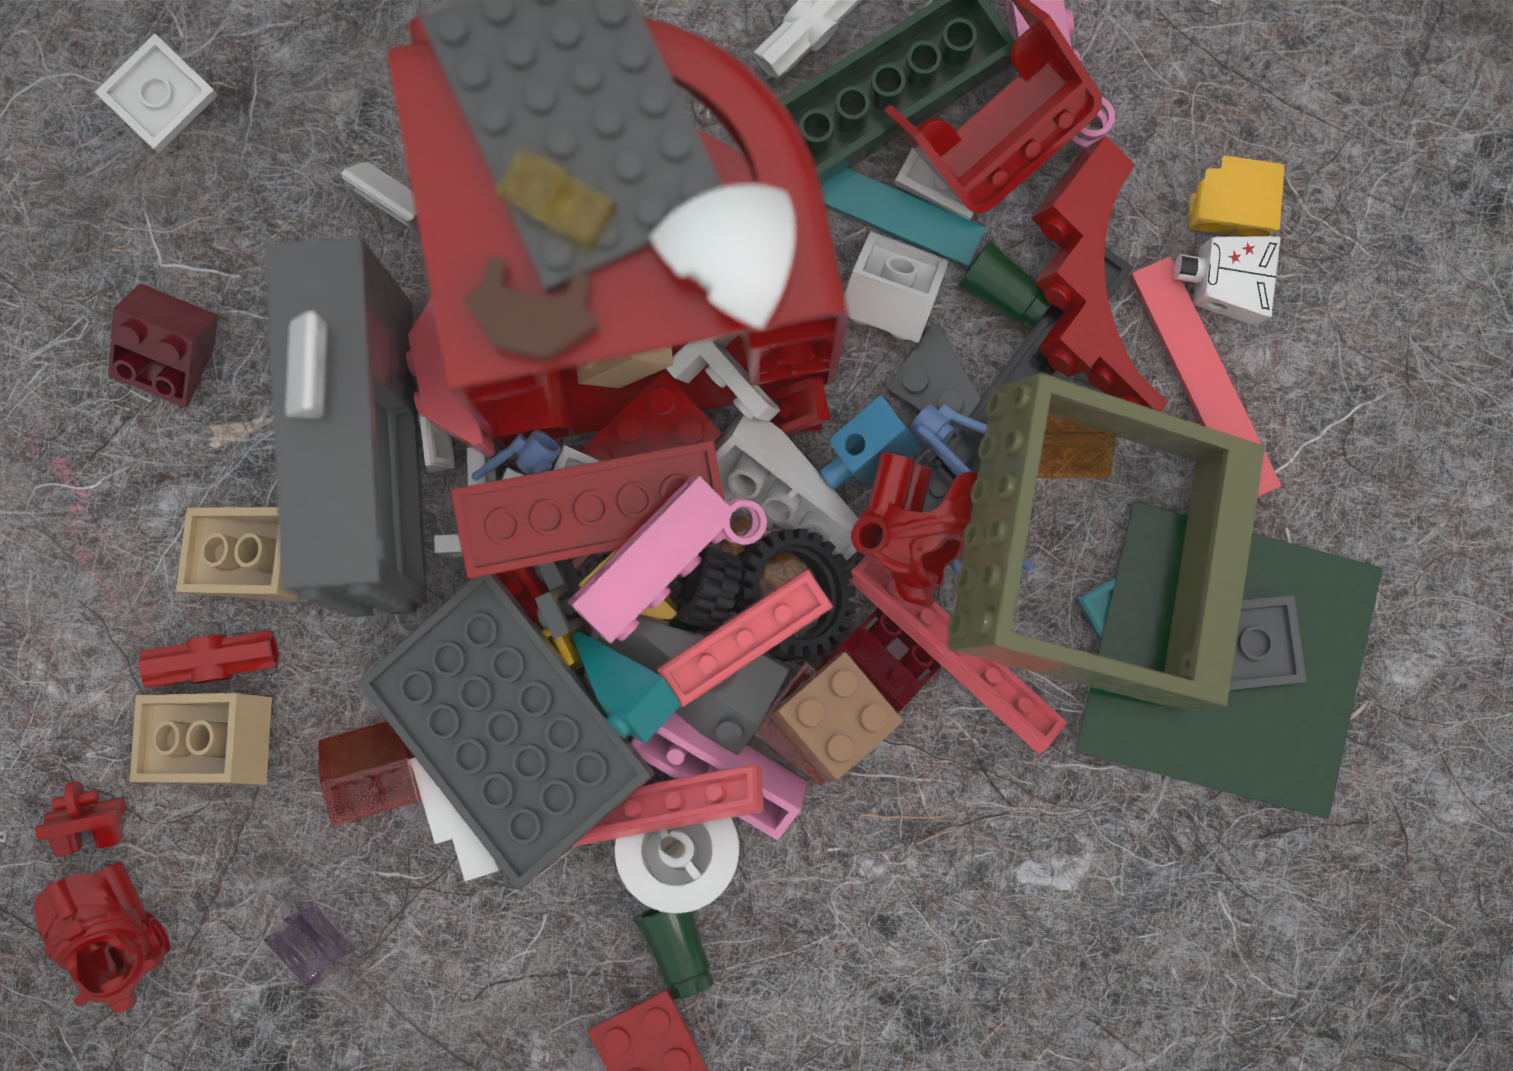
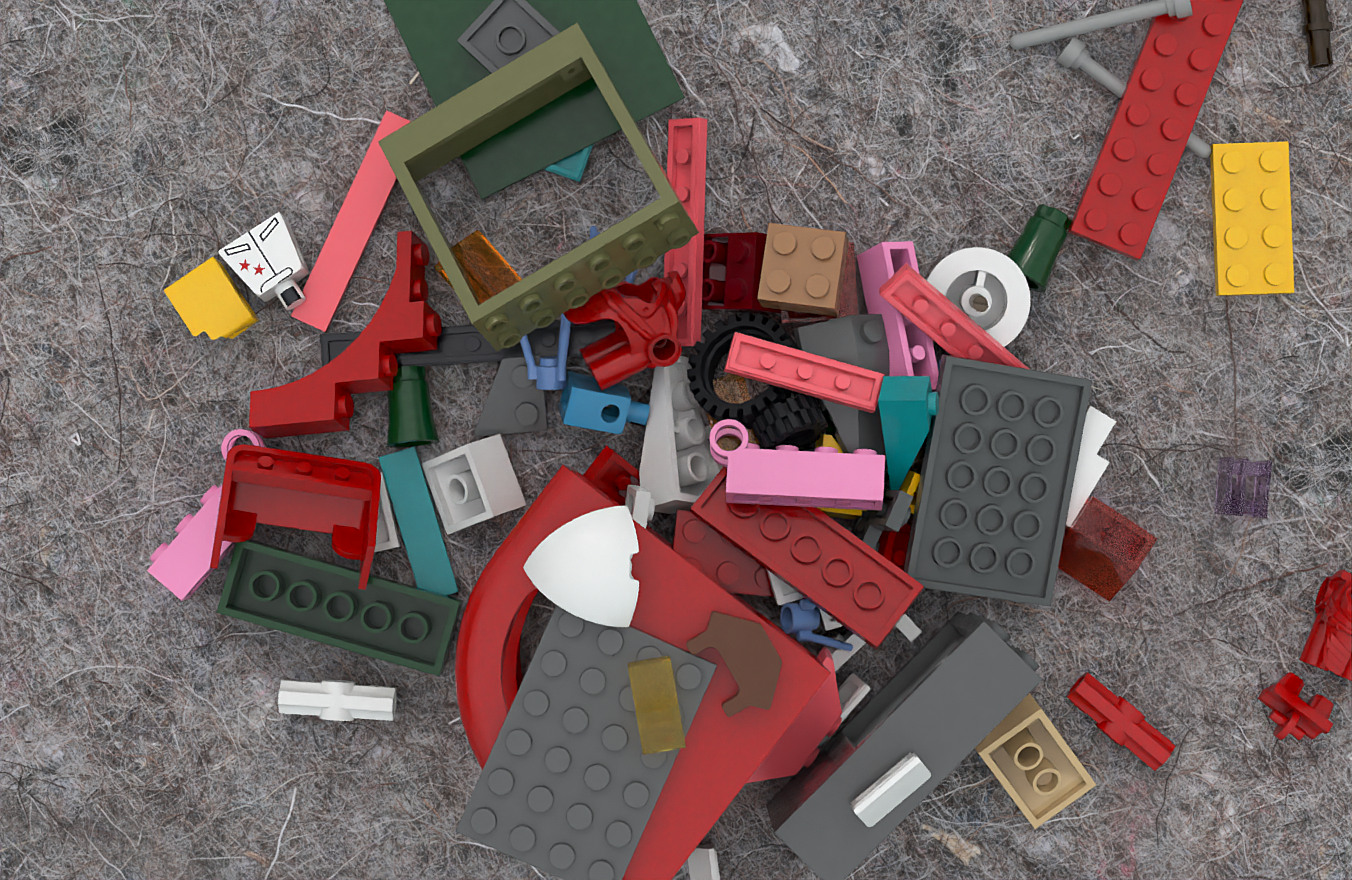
camera: 135 degrees left, 5 degrees up
tan slope [129,693,272,785] -> none

